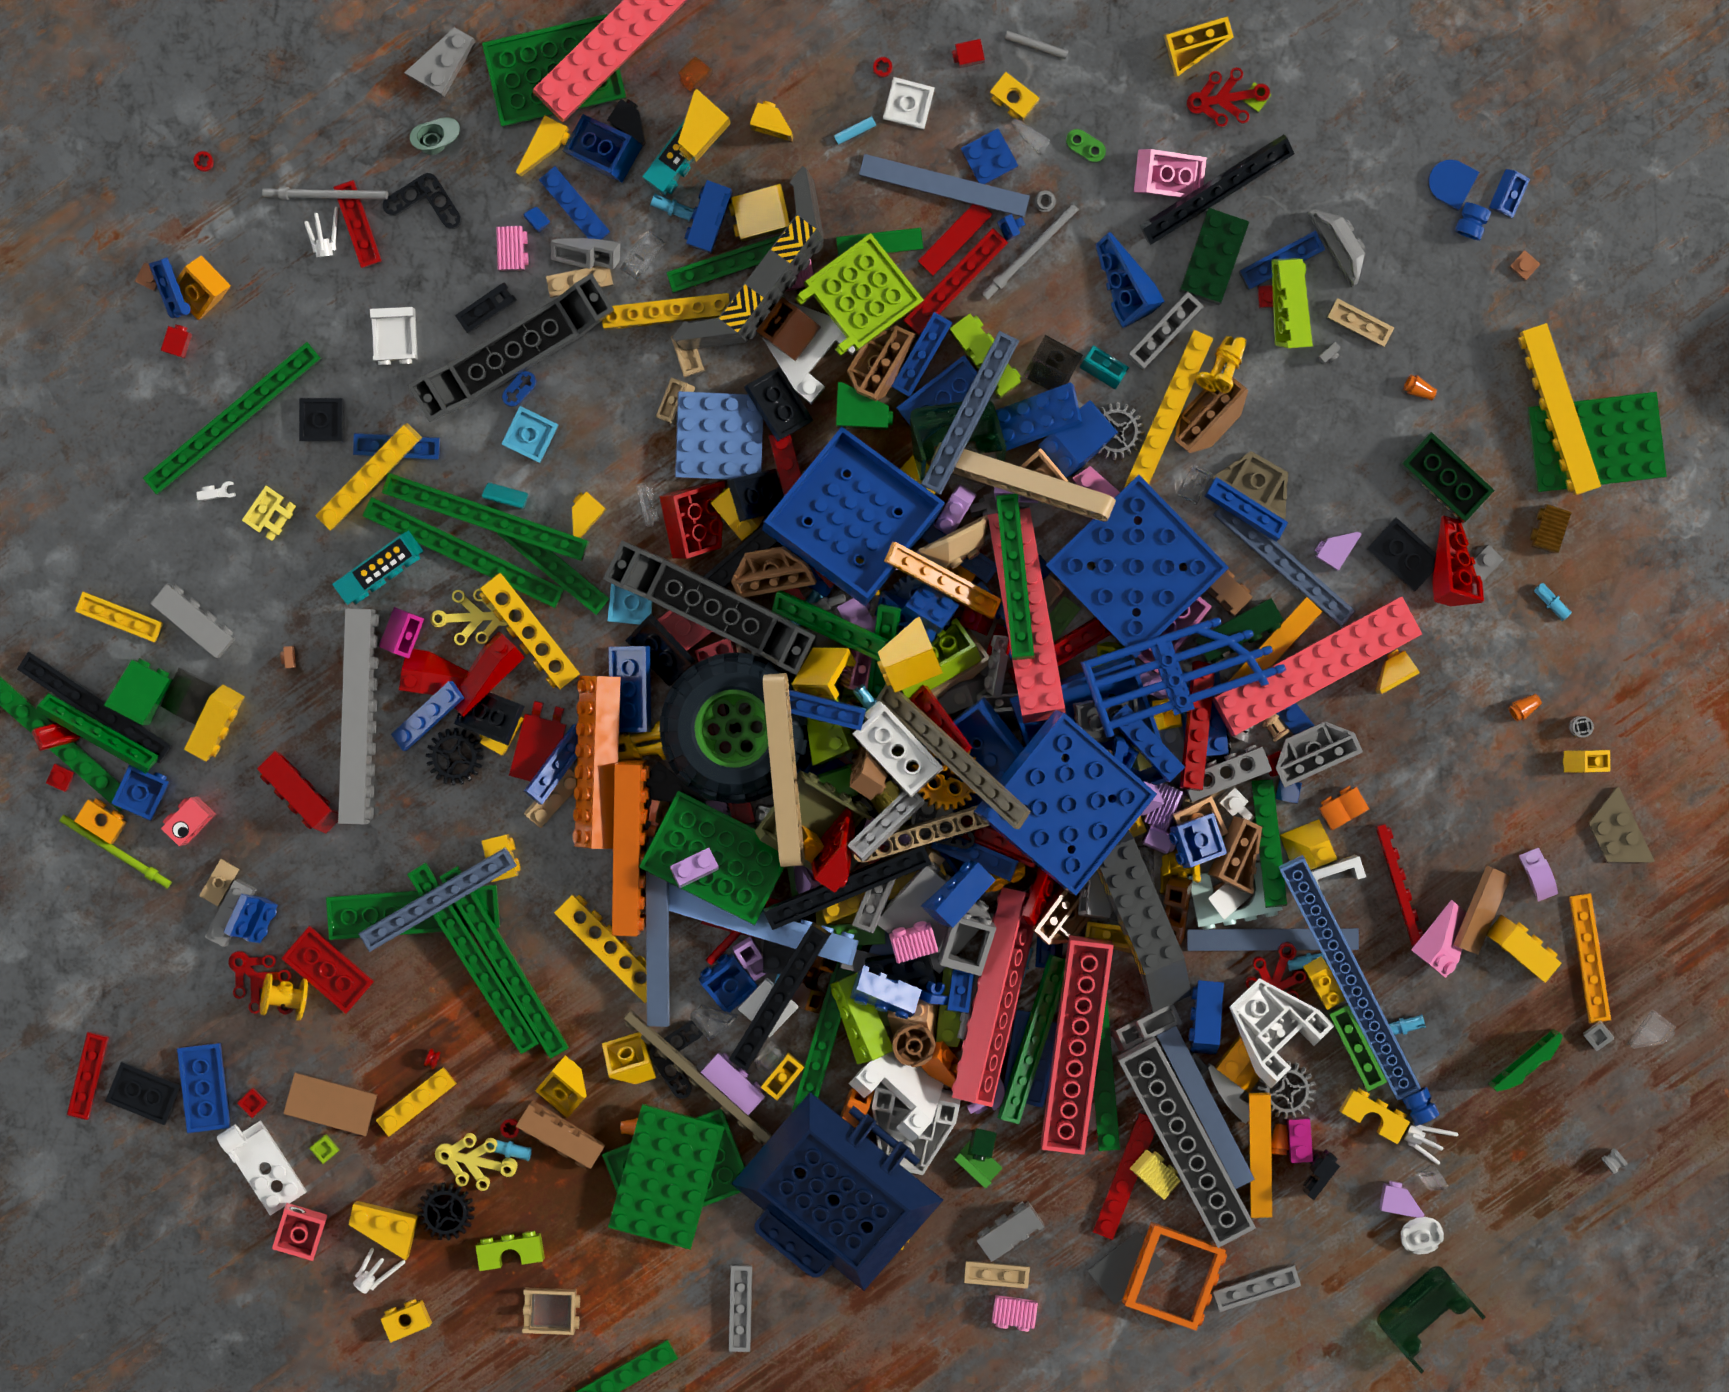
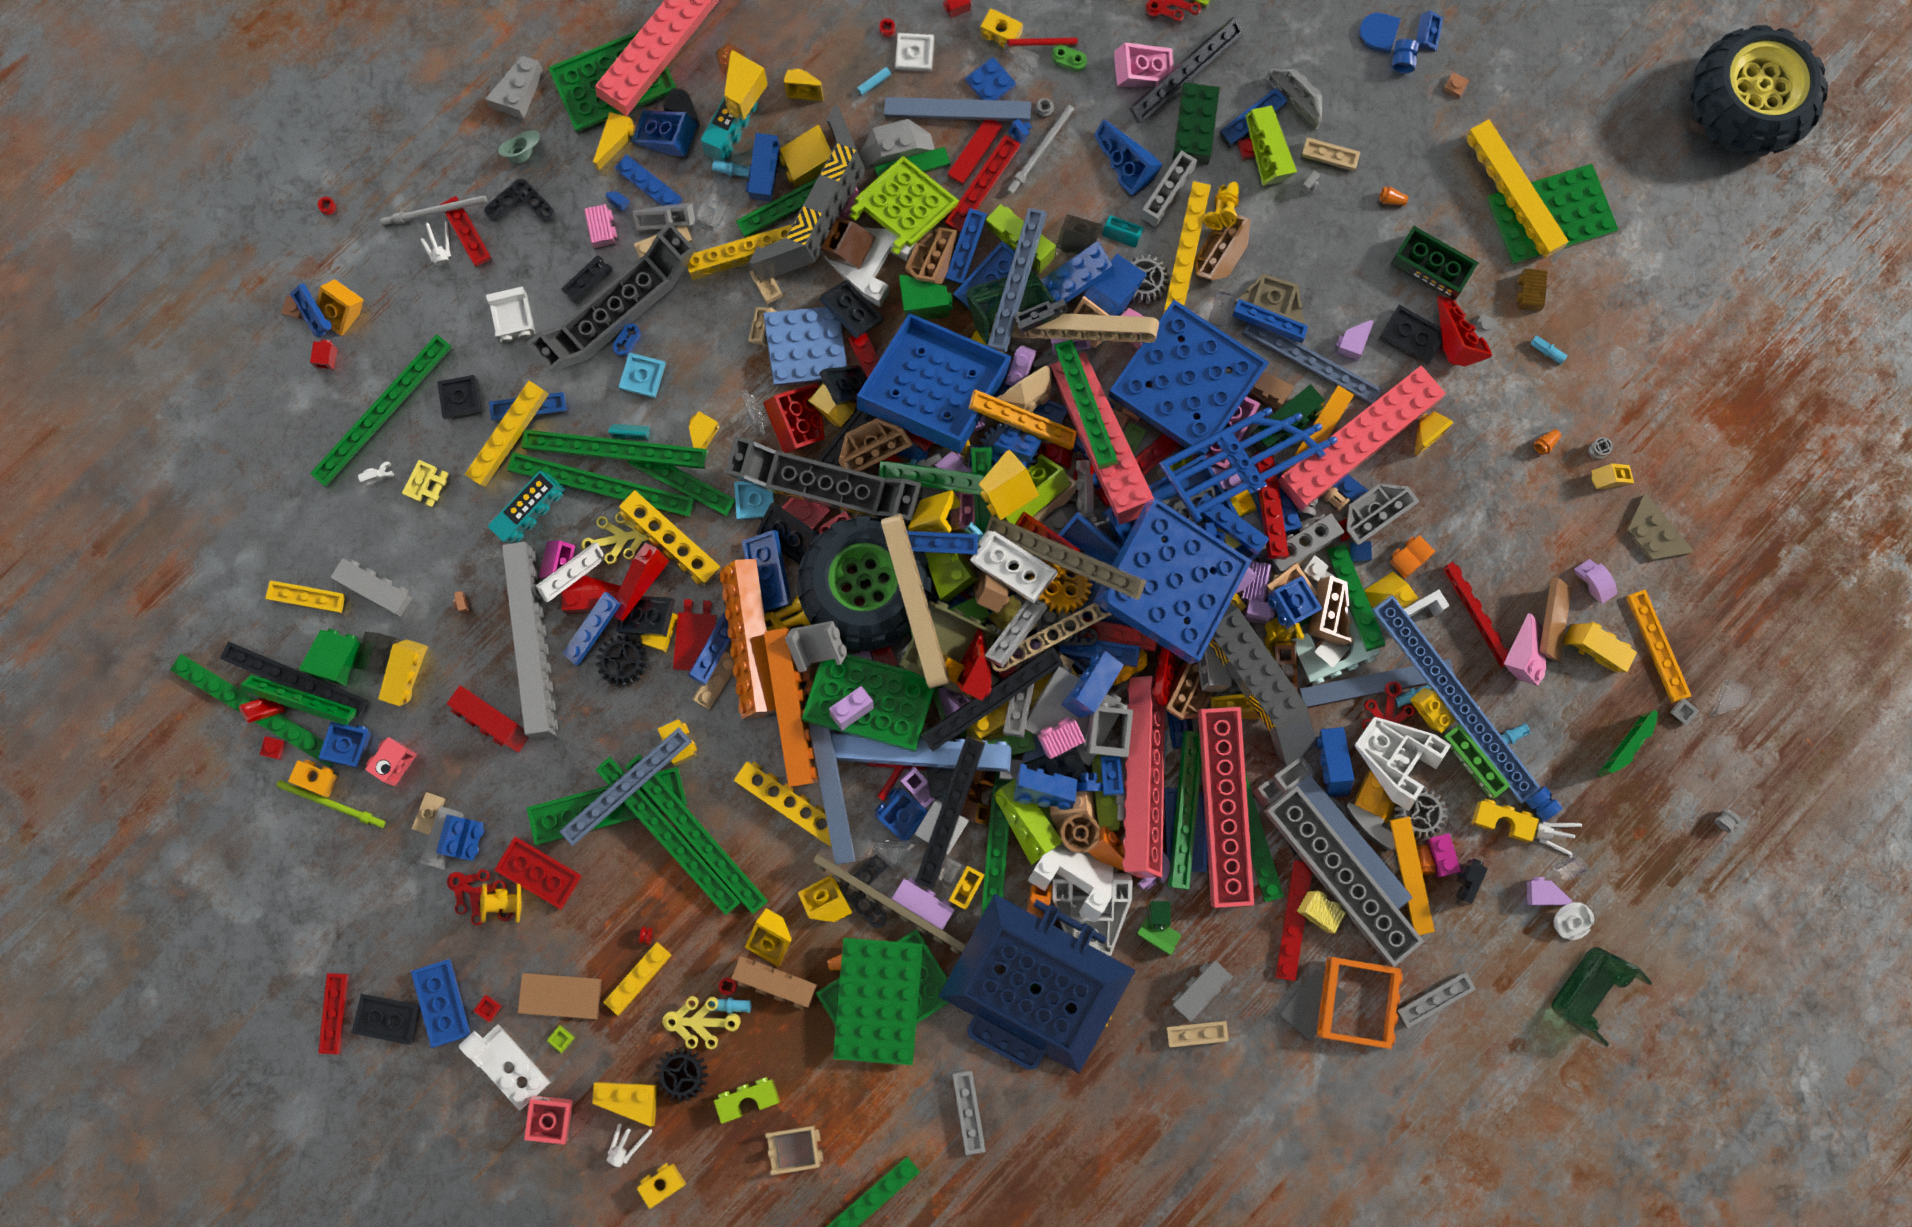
camera: 10 degrees left, 10 degrees down
bright pink brick [992,1295,1038,1331] -> none
none -> white tile [536,542,605,602]
none -> light grey panel [785,621,847,672]
none -> light grey wedge [860,119,935,170]
none -> red bar [1007,37,1078,46]
none -> black hinge [1014,299,1068,333]

